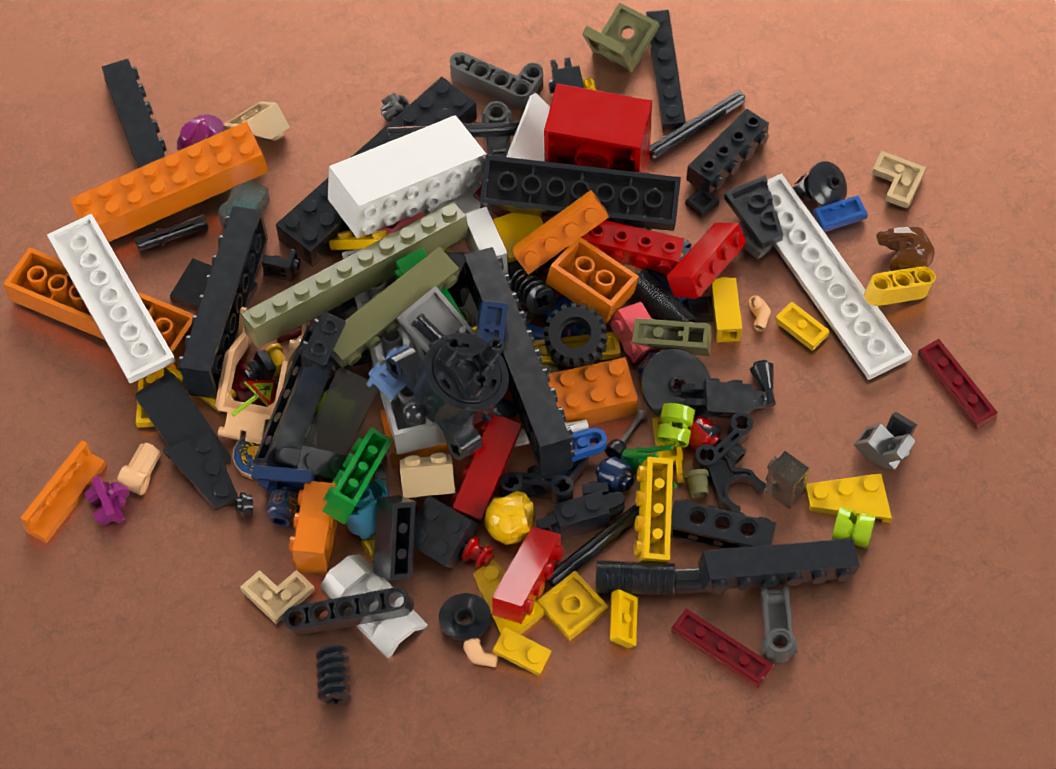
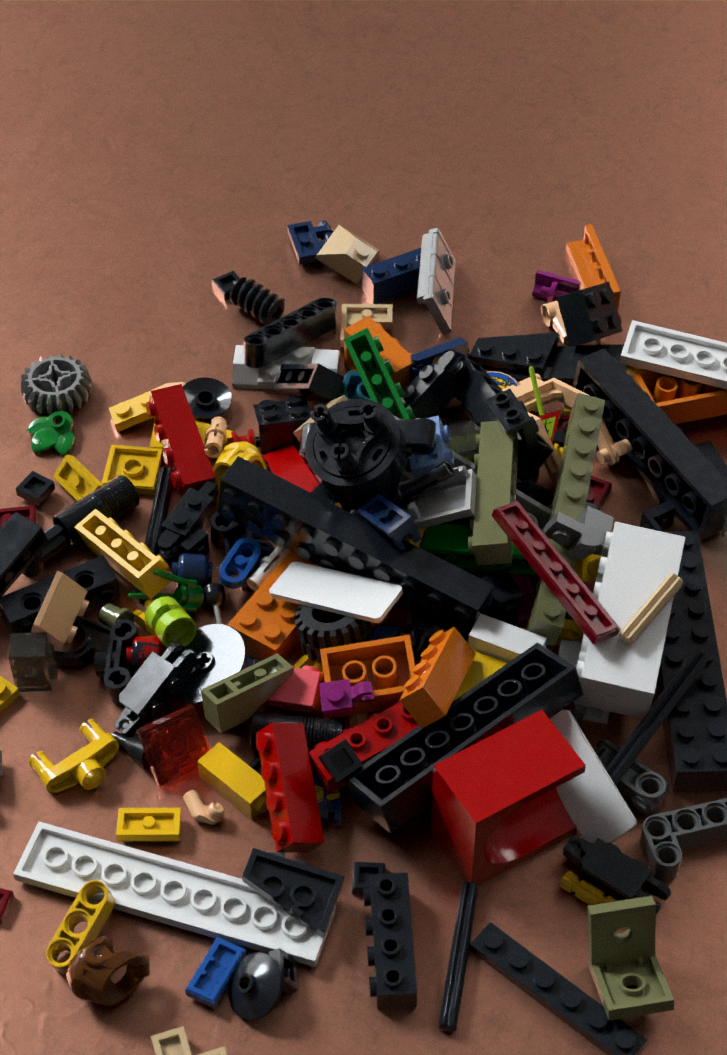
camera: 135 degrees right, 10 degrees down
none -> black plate [15,471,55,506]
none -> light grey gear [20,354,92,415]
none -> green plate [26,411,75,456]
none -> yellow connector [28,719,119,793]
none -> light nougat slope [30,571,89,649]
none -> clear red plate [136,704,210,786]
none -> light nougat pin [205,417,227,458]
none -> black tile [212,271,240,301]
none -> white piece [269,561,403,623]
none -> dark blue plate [287,220,334,265]
none -> tan slope [315,225,380,284]
none -> black plate [318,739,363,783]
none -> magenta plate [319,679,375,716]
none -> dark blue brick [362,248,421,304]
none -> light grey container [417,228,456,335]
none -> dark red tile [492,501,621,645]
none -> dark grey brick [543,506,614,559]
none -> black brick [556,282,623,347]
none -> tan axle [619,573,683,645]

